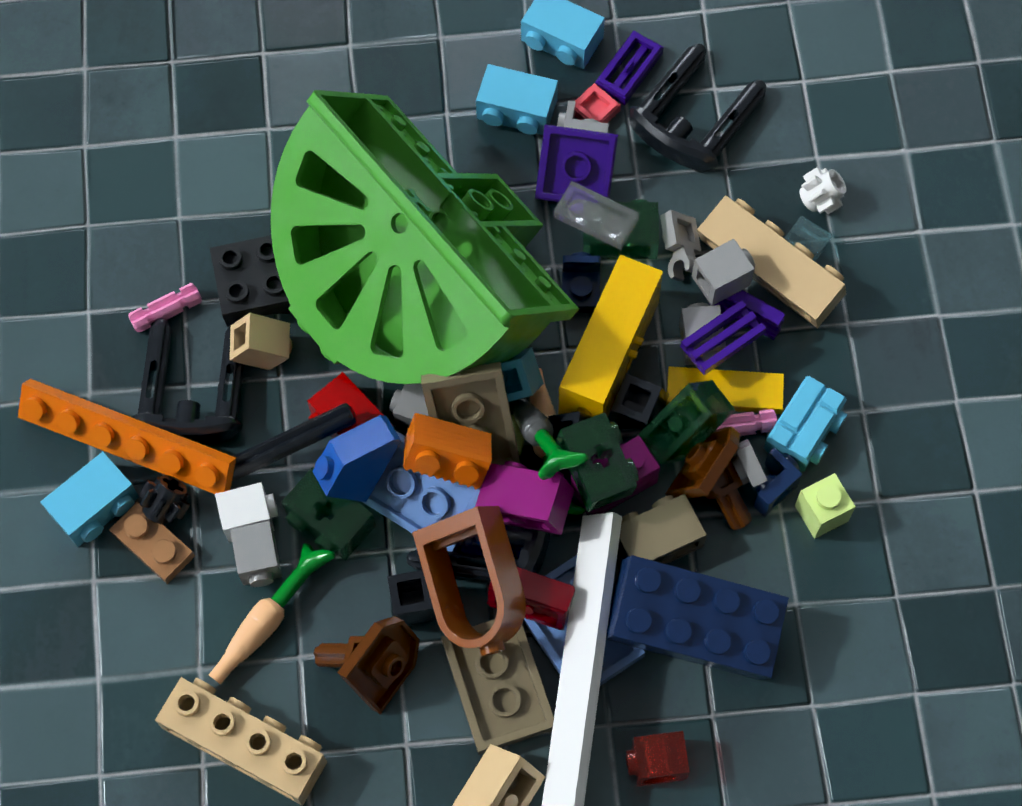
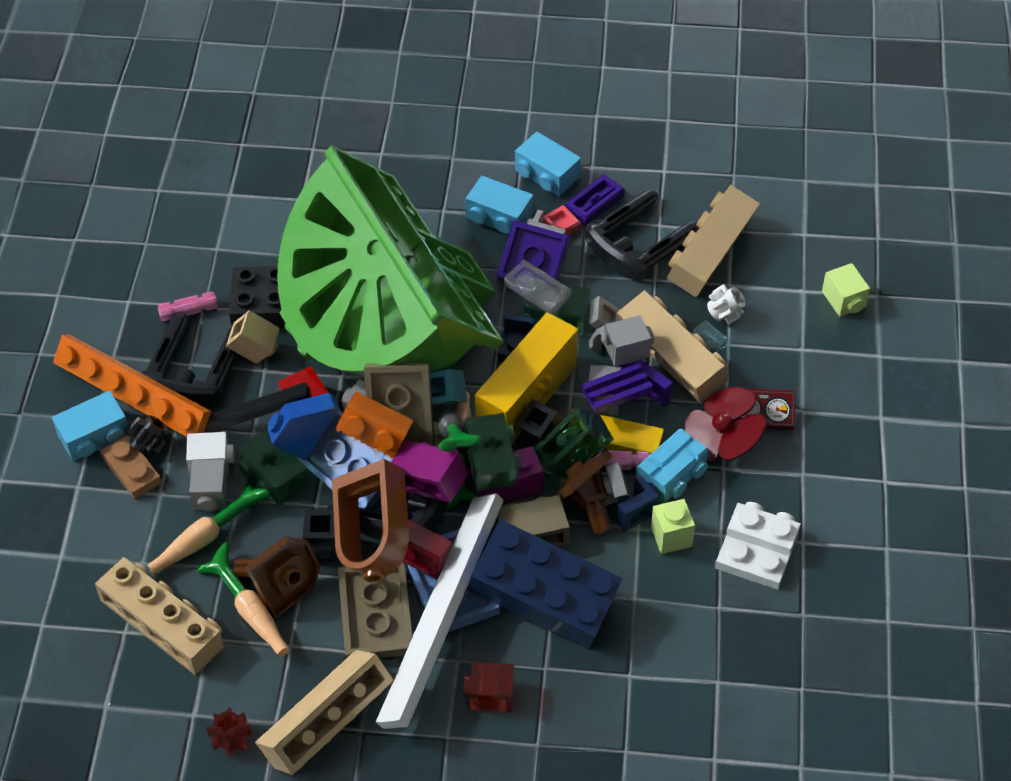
camera: 10 degrees right, 15 degrees down
none -> light nougat piece [197,542,290,657]
none -> tan brick [667,184,760,297]
none -> dark red piece [685,387,767,463]
none -> white plate [715,502,801,590]
none -> slope [737,388,795,429]
none -> yellowish green brick [822,263,870,317]

